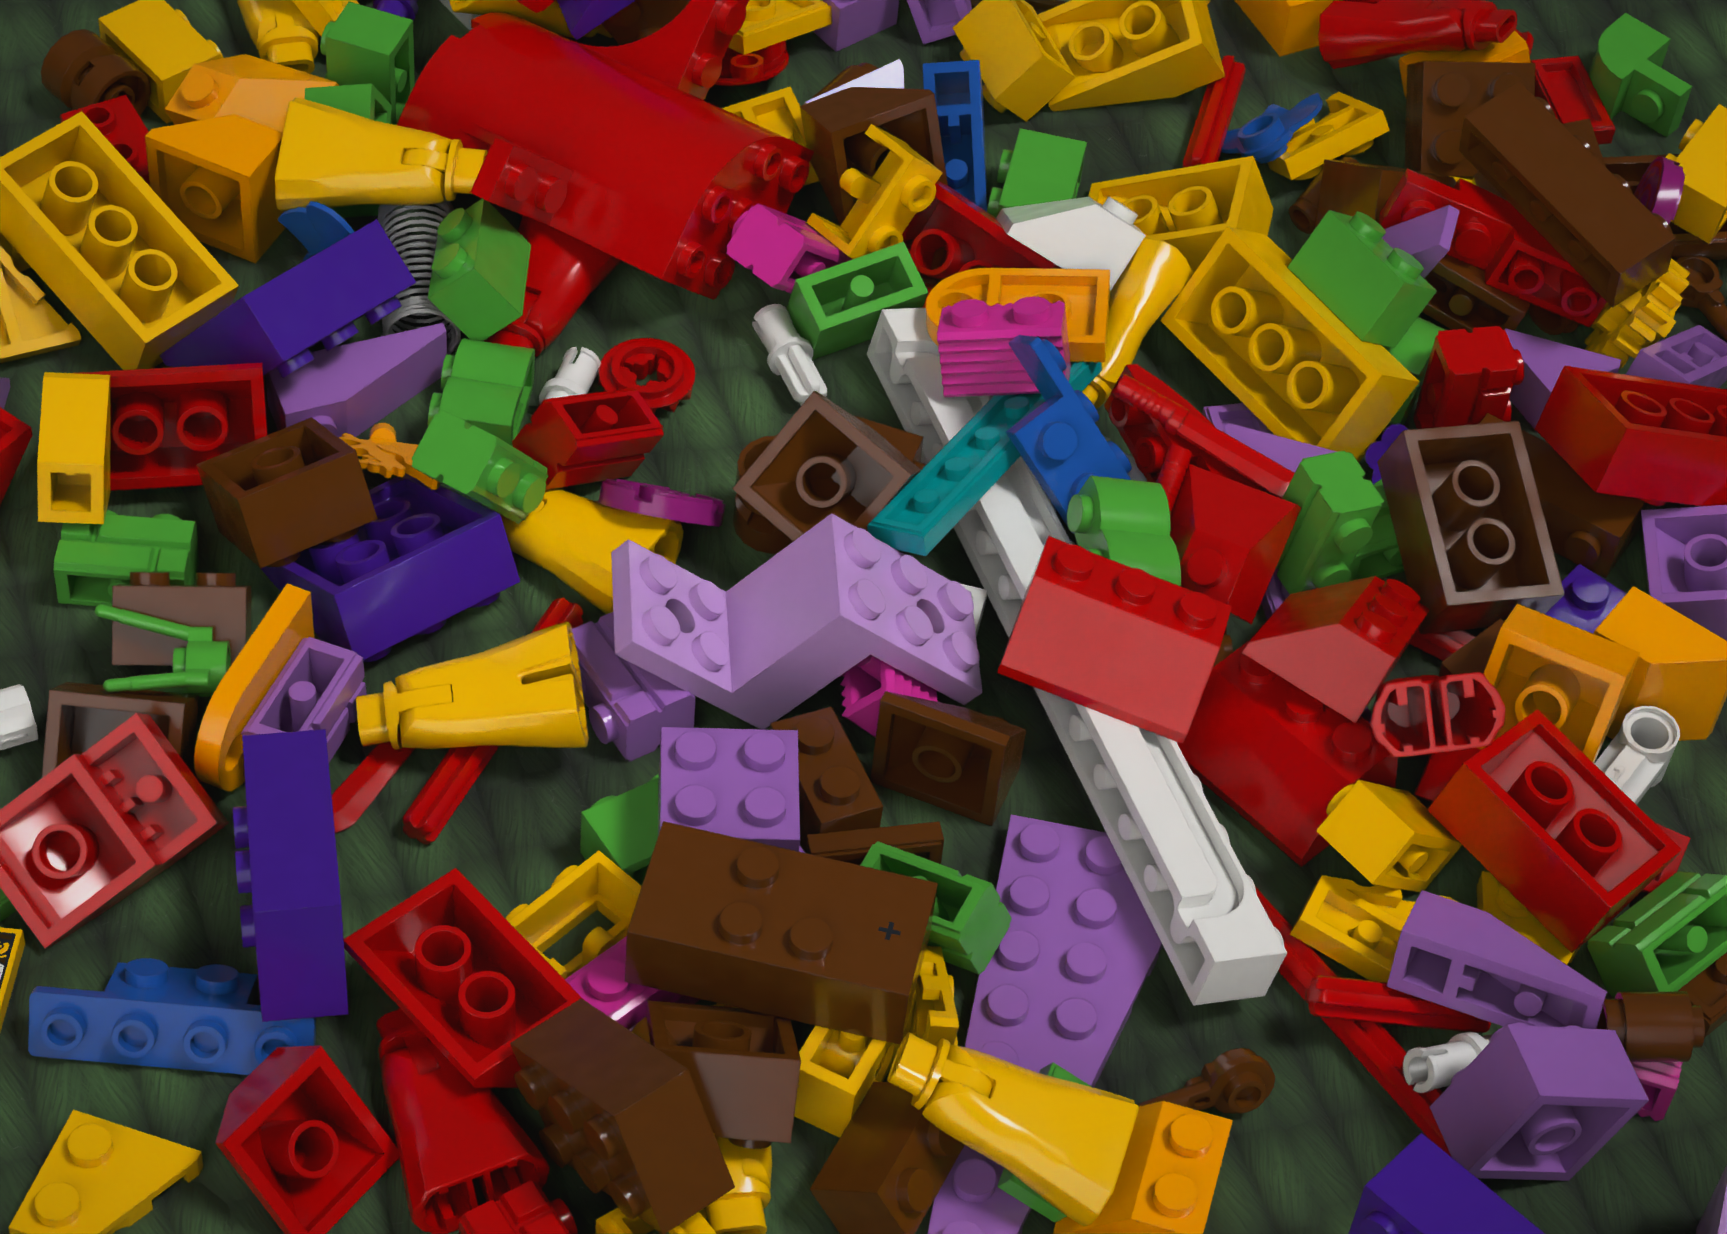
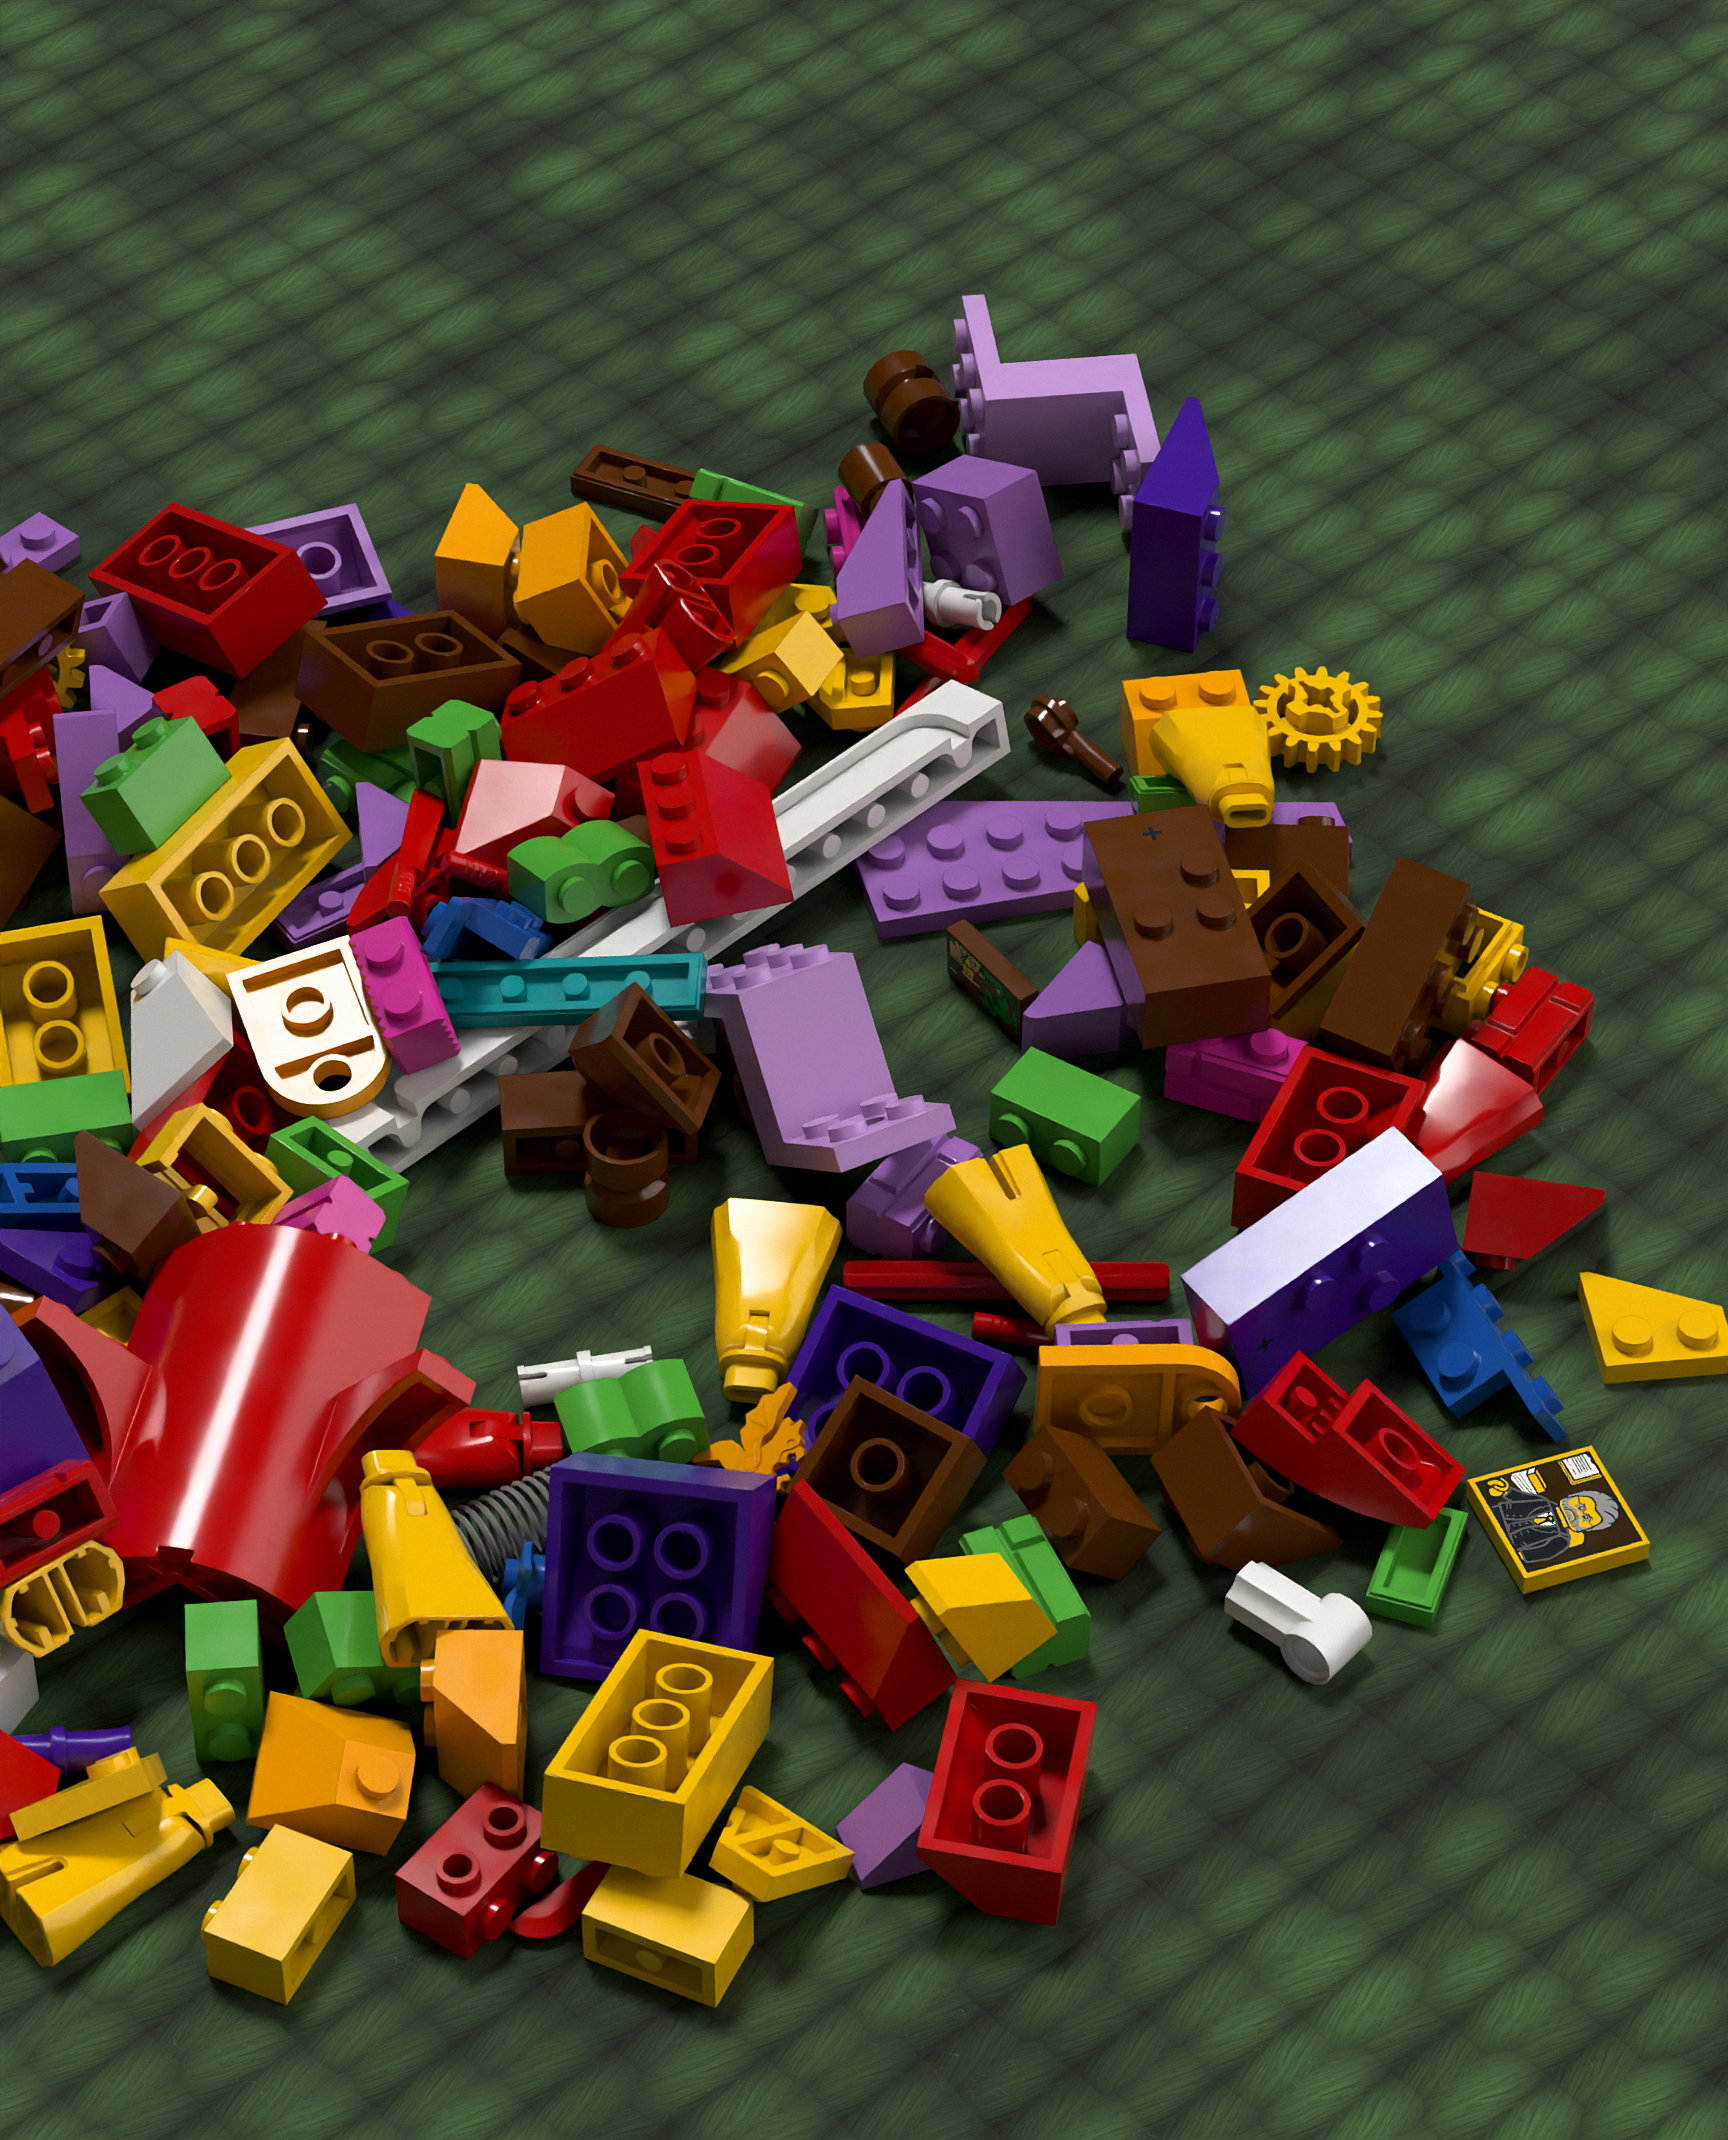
camera: 110 degrees left, 5 degrees down
reddish brown wheel [41,29,151,116] -> none
bright green plant [95,604,231,697] -> none
bright green brick [411,410,548,524] -> none
bright green brick [428,199,531,341] -> none
yellow window [505,850,642,979] -> none
red brick [512,388,664,490] -> none
red gear [598,338,695,413] -> none
magenta tile [598,479,726,527] -> none
medium lavender brick [658,727,800,852] -> none
white axle [752,304,827,406] -> none
reddish brown brick [770,707,883,852] -> none
bright green brick [861,841,1012,975] -> none
reddish brown slope [870,691,1026,826] -> none

